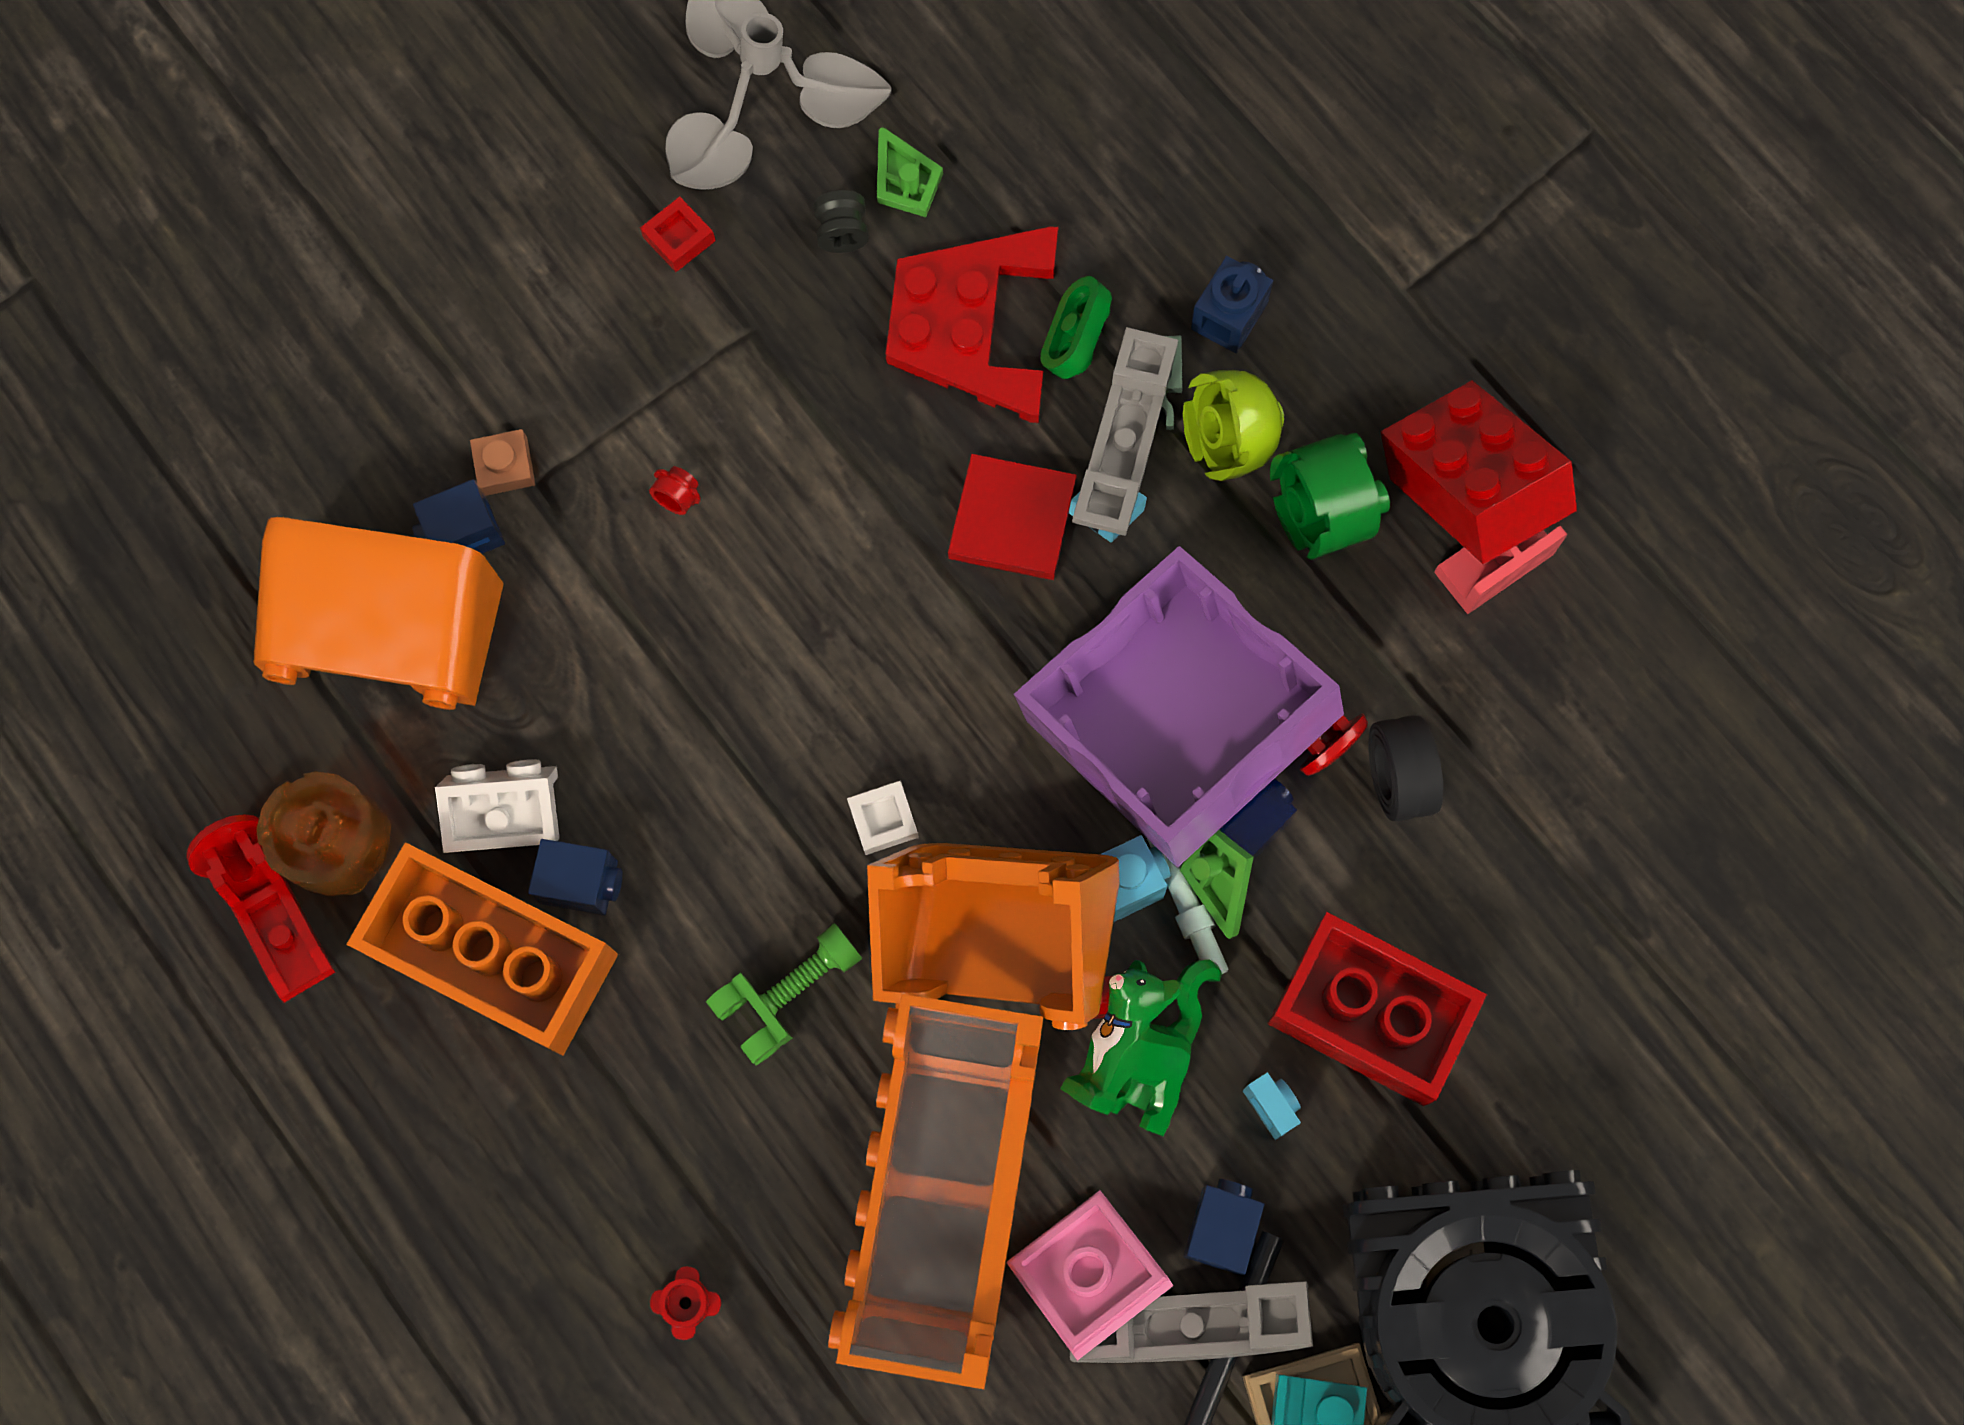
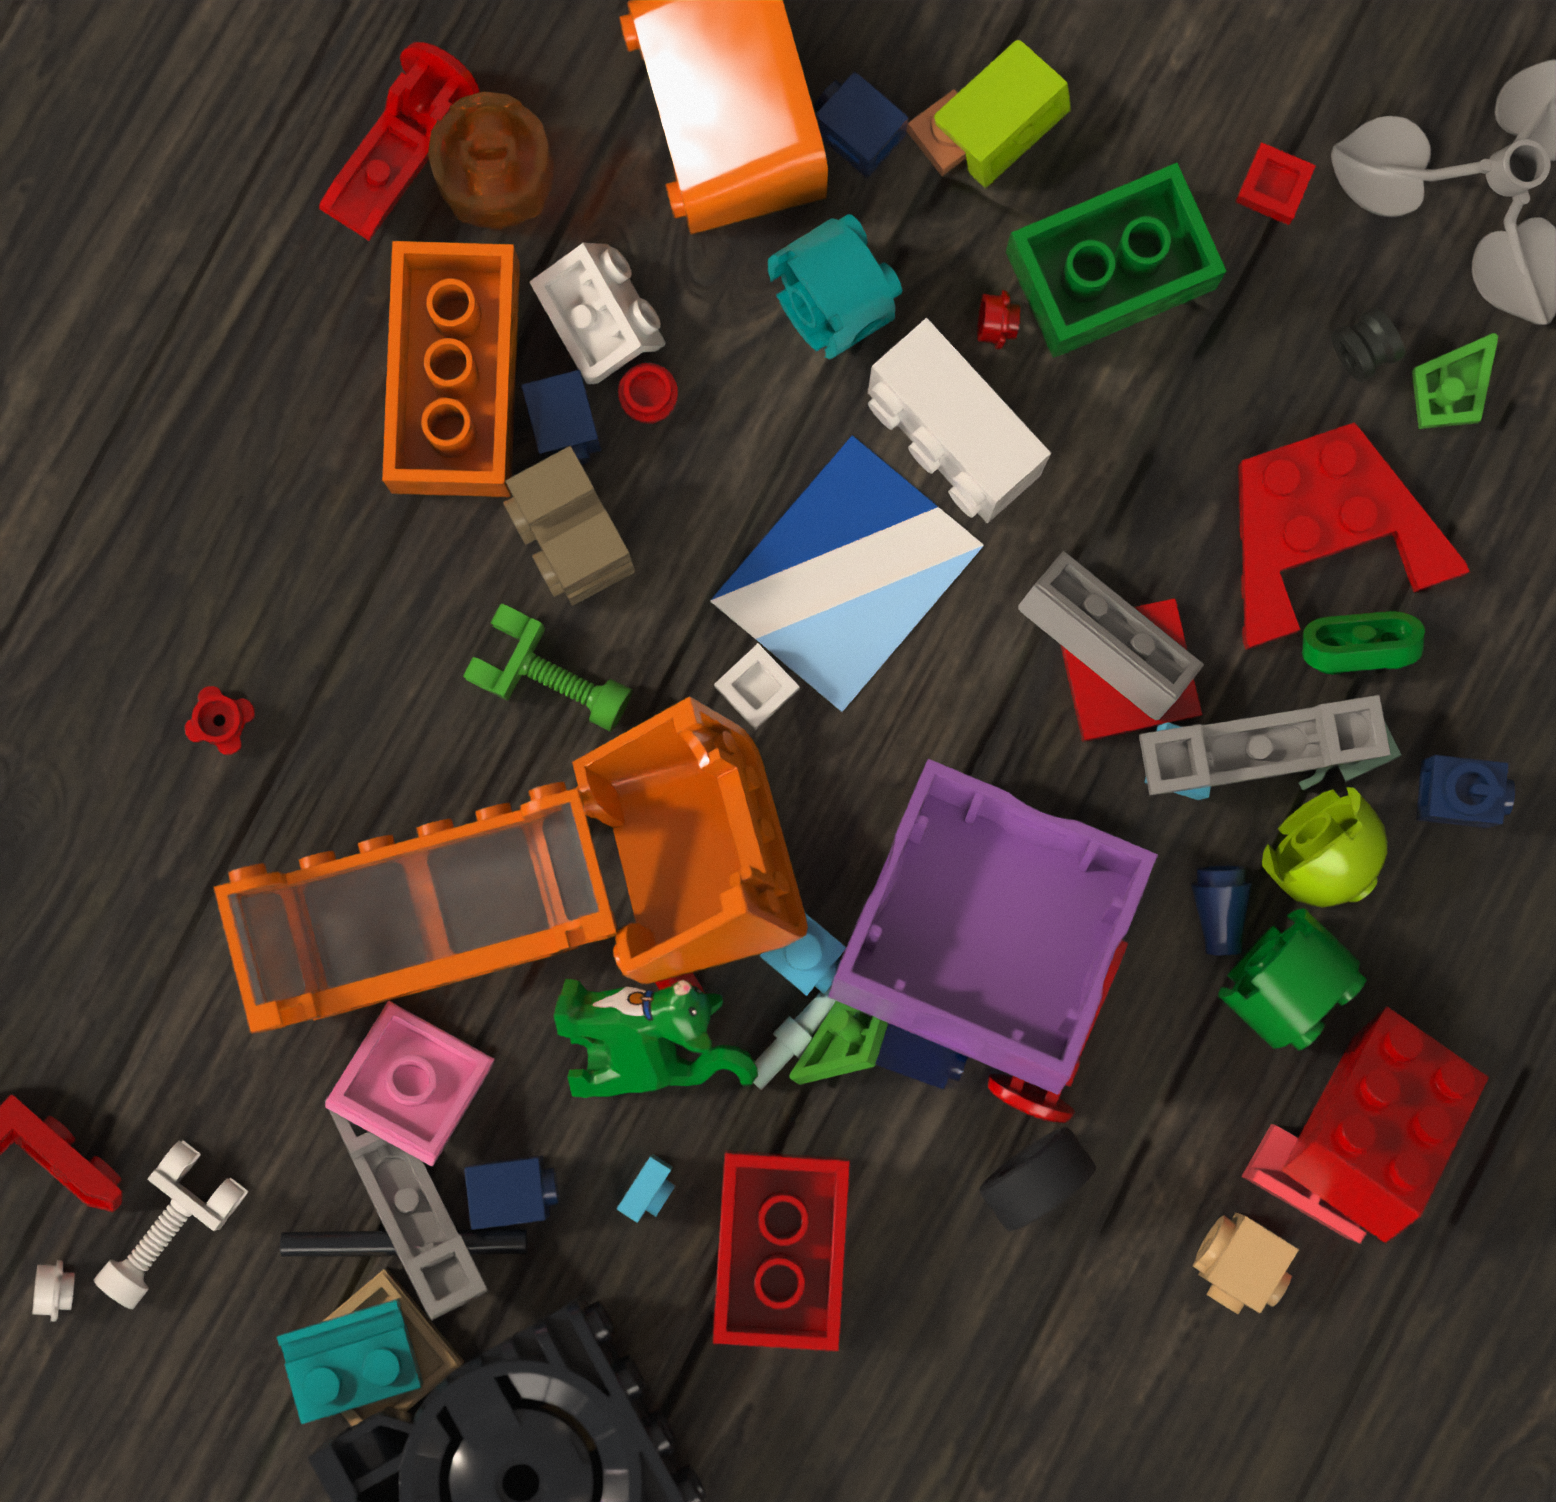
camera: 60 degrees right, 10 degrees up
none -> dark tan brick [503,446,635,606]
none -> red plate [618,363,678,423]
none -> sticker [710,435,984,712]
none -> teal brick [768,214,902,360]
none -> white brick [868,318,1051,523]
none -> lime panel [934,40,1071,188]
none -> green brick [1005,163,1227,358]
none -> light grey slope [1018,551,1204,720]
none -> dark blue cone [1191,865,1252,955]
none -> tan brick [1193,1213,1299,1315]

